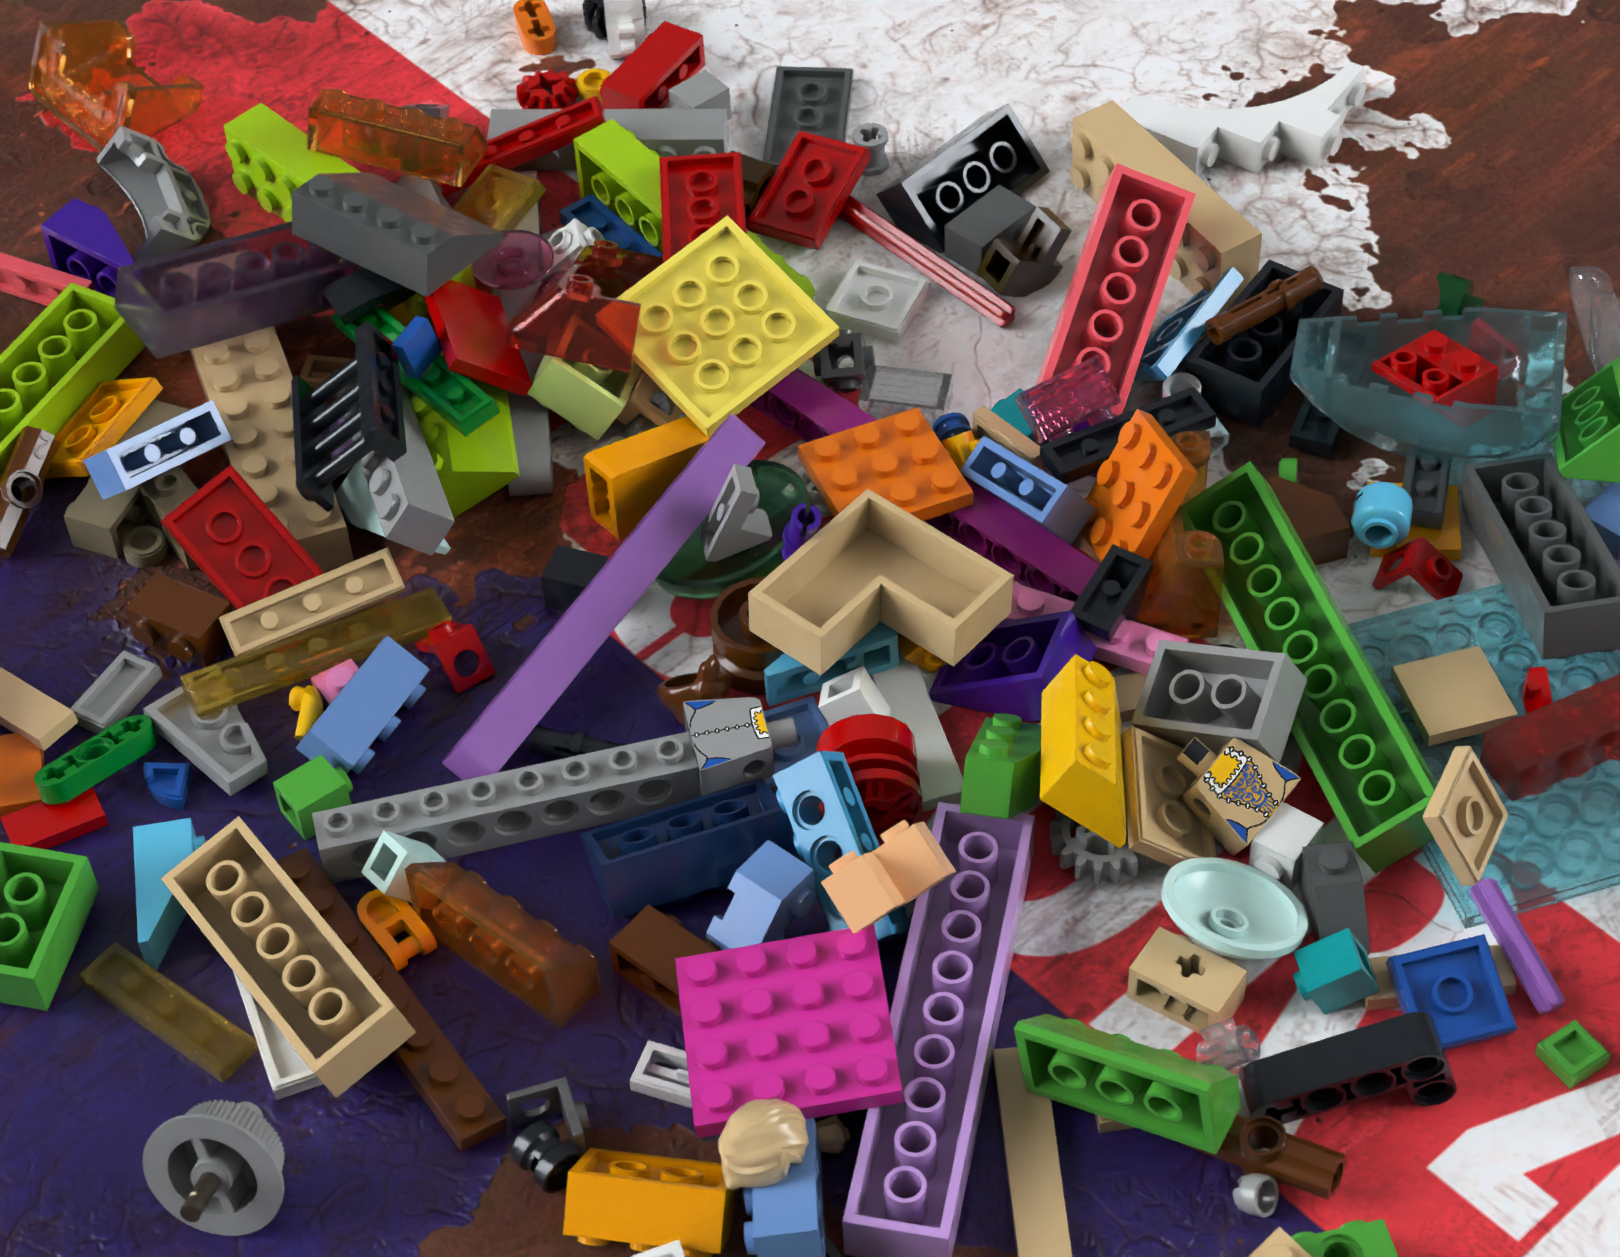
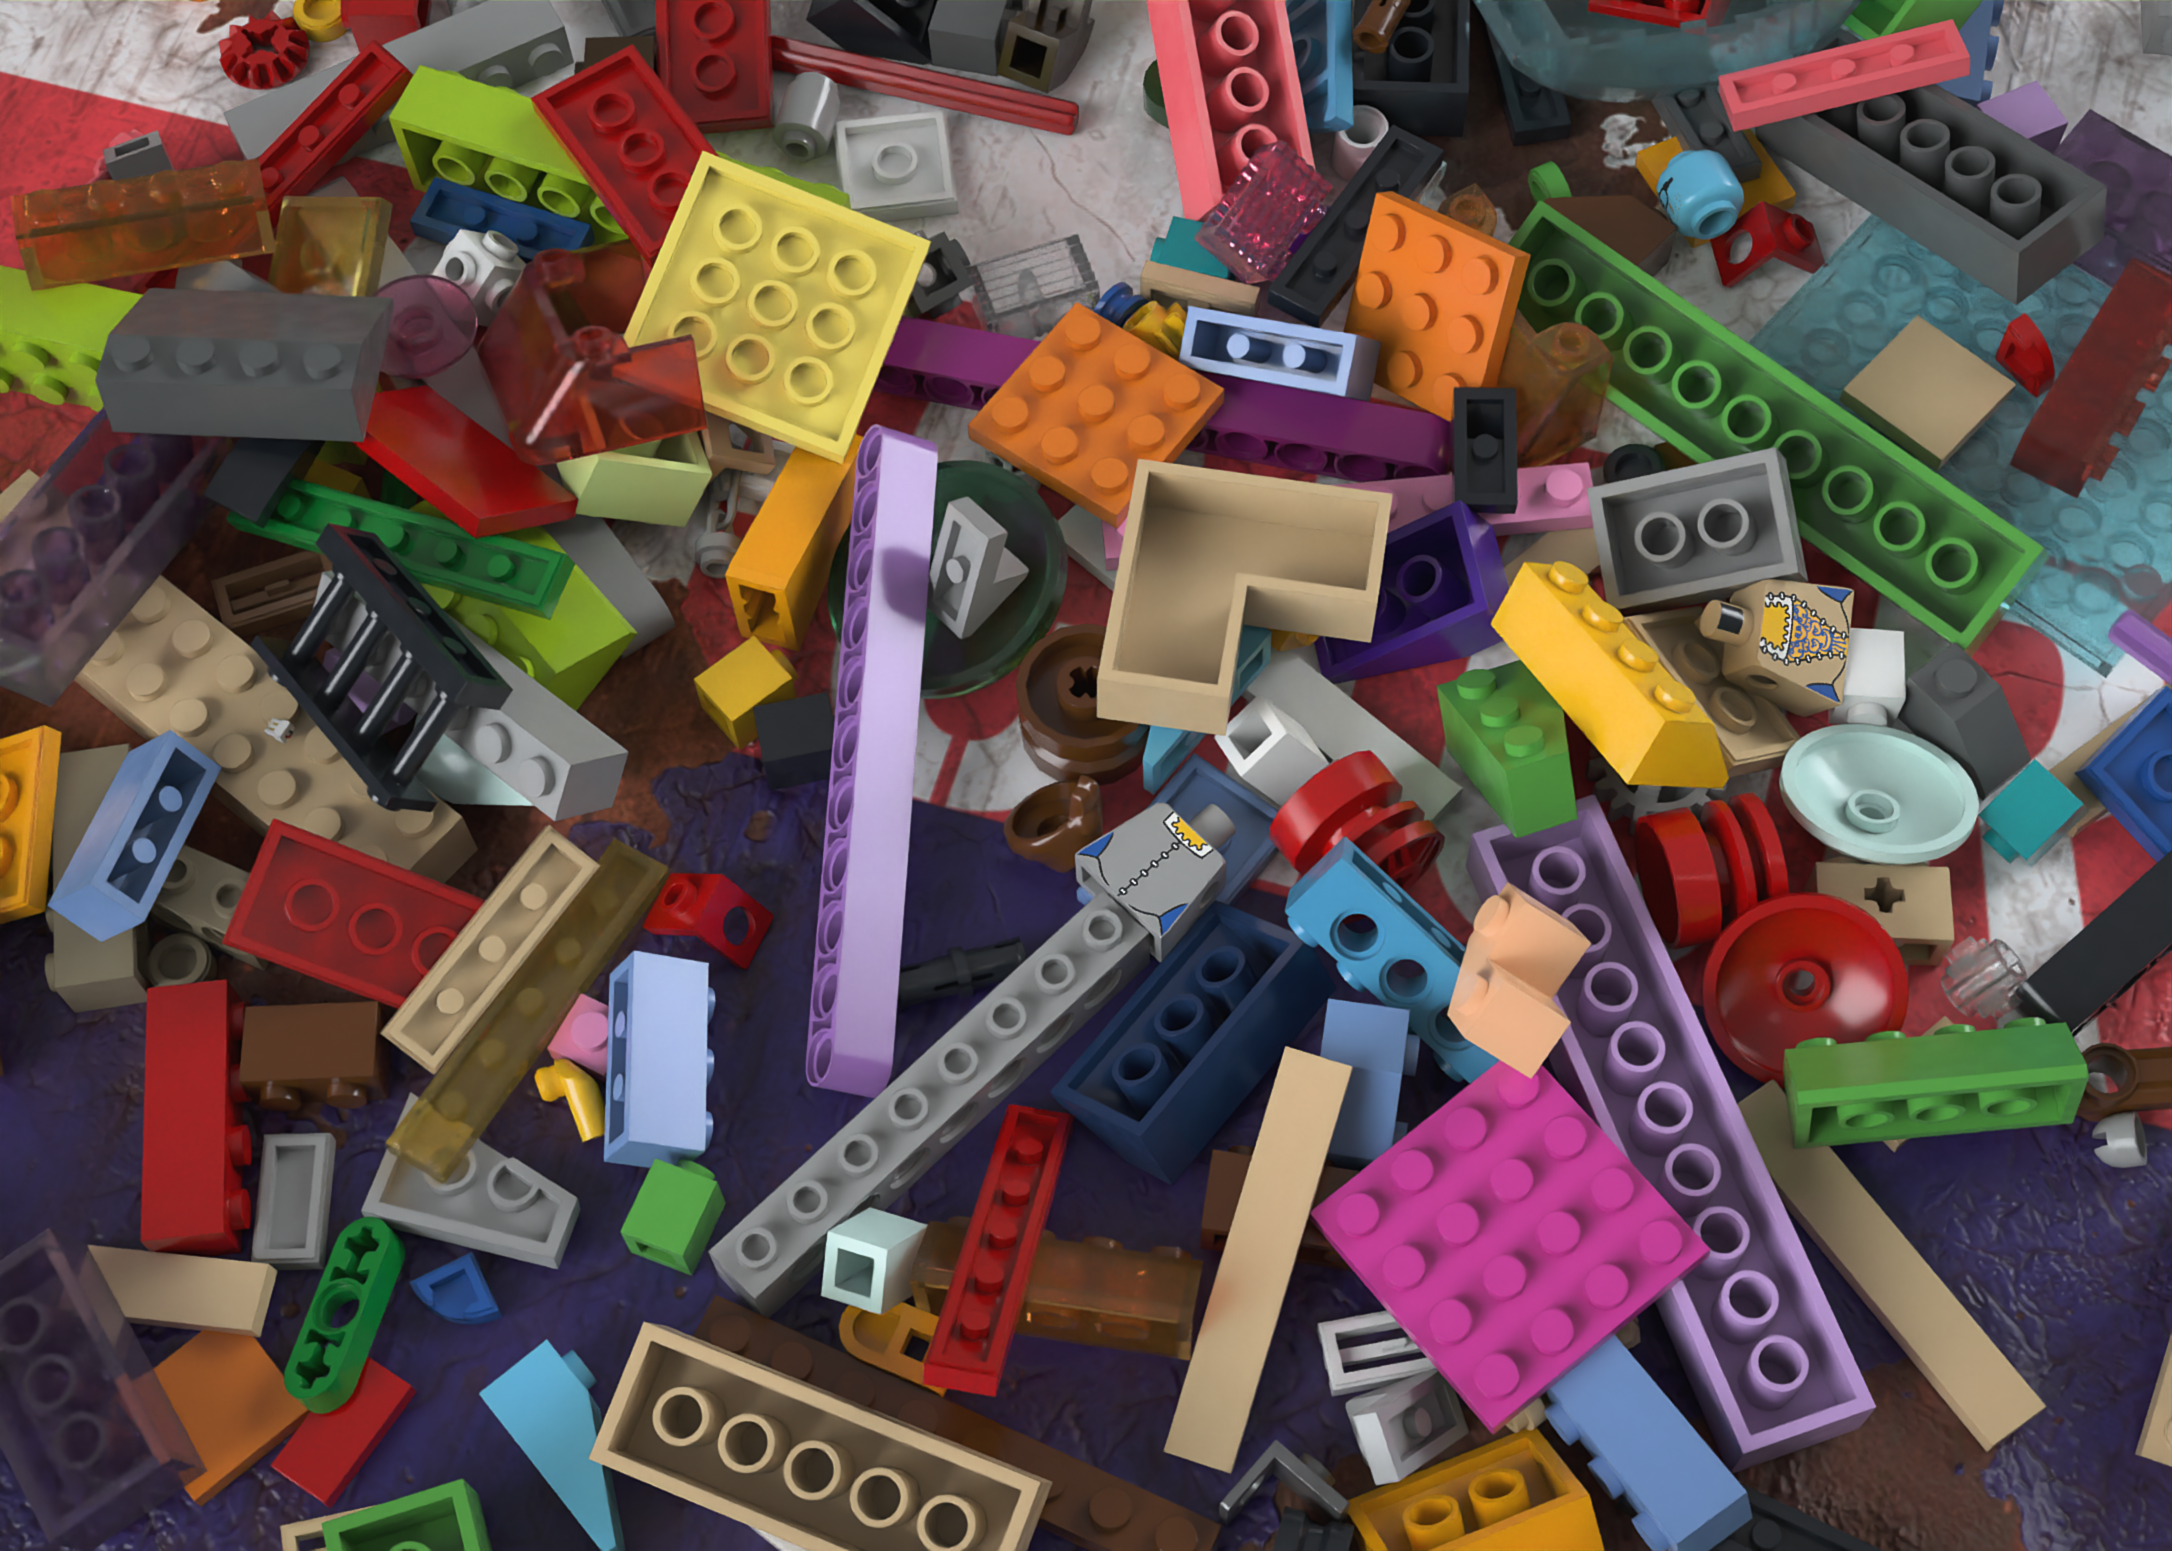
camera: 30 degrees left, 15 degrees up
blue tile [392,316,442,379] -> none
tan hair [718,1098,809,1189] -> none
dark purple pin [781,503,821,561] -> none
tan tile [1422,746,1509,886] -> none
none -> red brick [141,979,253,1257]
none -> white piece [264,718,295,744]
none -> yellow brick [694,636,798,750]
none -> light grey brick [772,72,841,161]
none -> red tile [923,1104,1074,1397]
none -> tan tile [1164,1046,1353,1474]
none -> light grey slope [1346,1368,1469,1485]
none -> red wheel [1634,792,1789,950]
none -> red dish [1702,892,1909,1089]
none -> coral plate [1718,19,1970,132]

